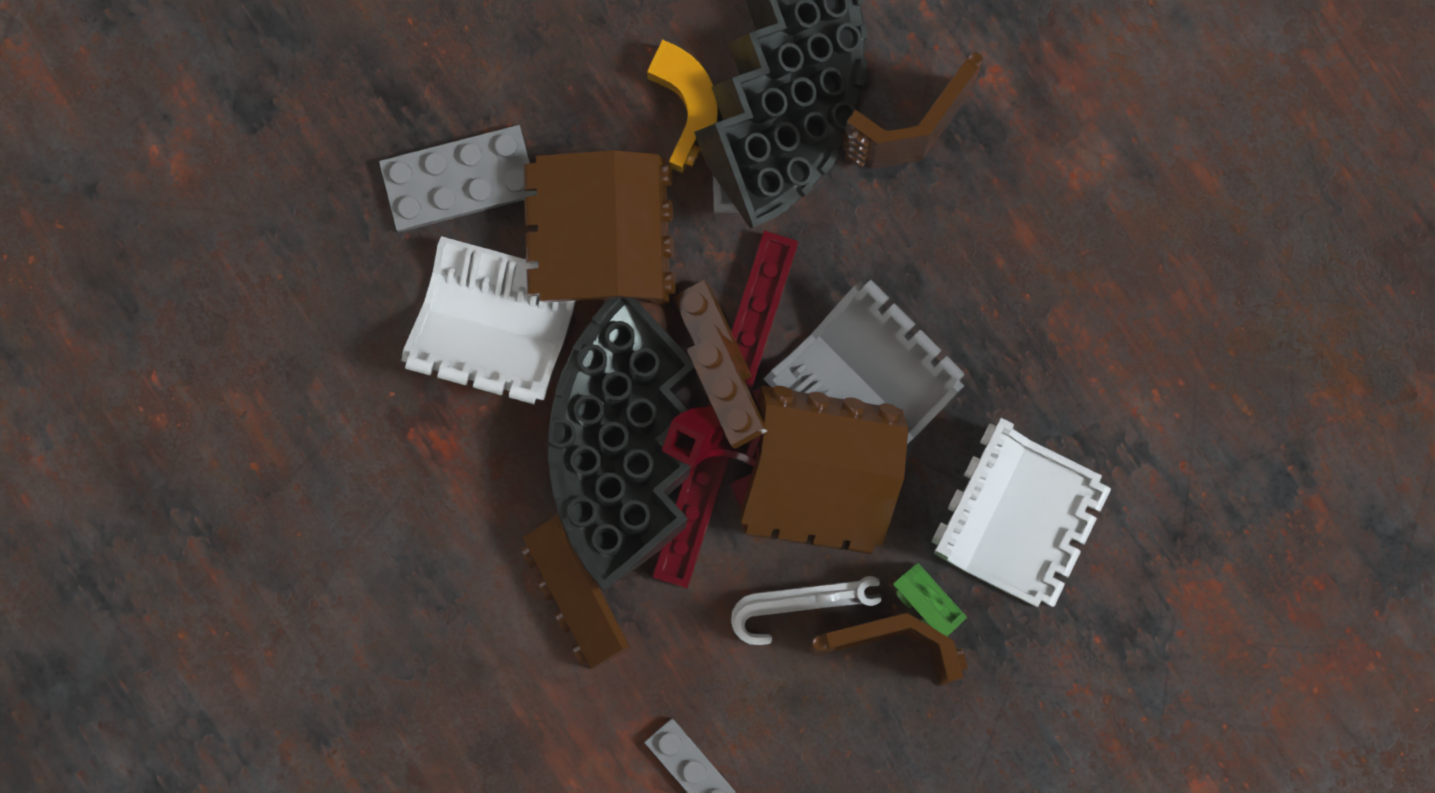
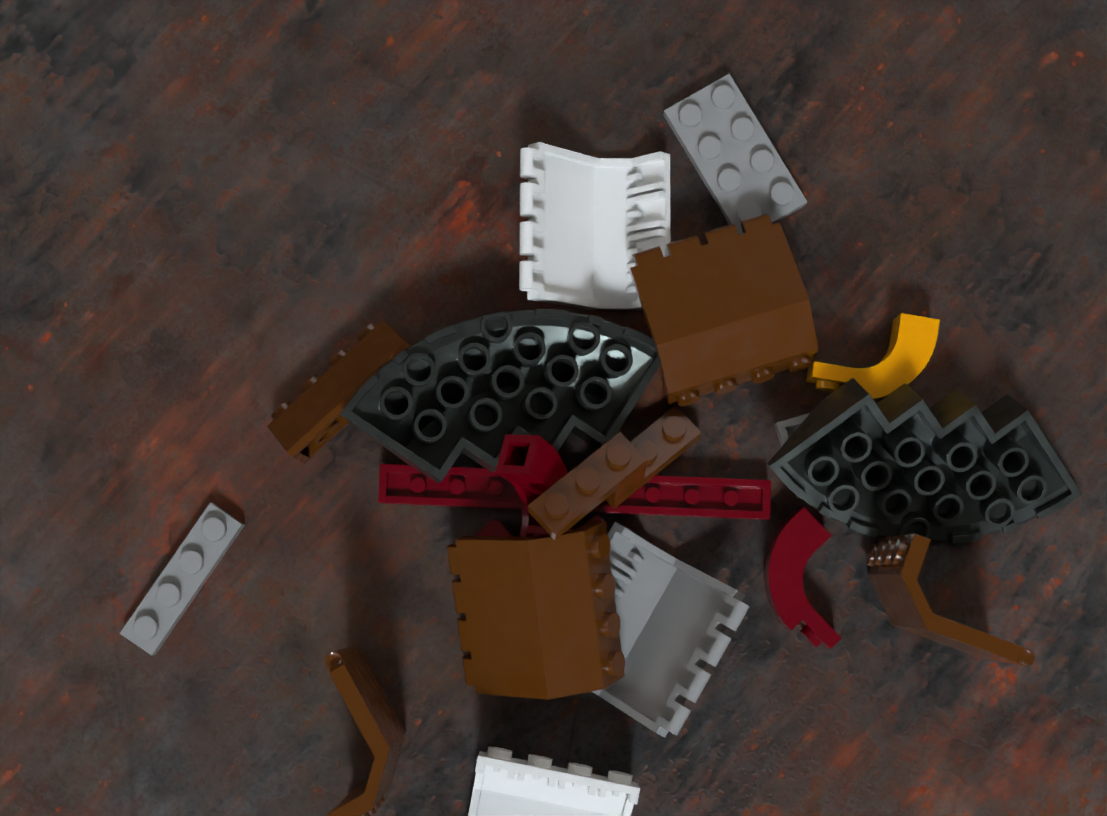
camera: 75 degrees right, 0 degrees up
white piece [731,576,881,645] -> none
bright green plate [893,563,967,636] -> none
none -> dark red arch [763,507,842,649]

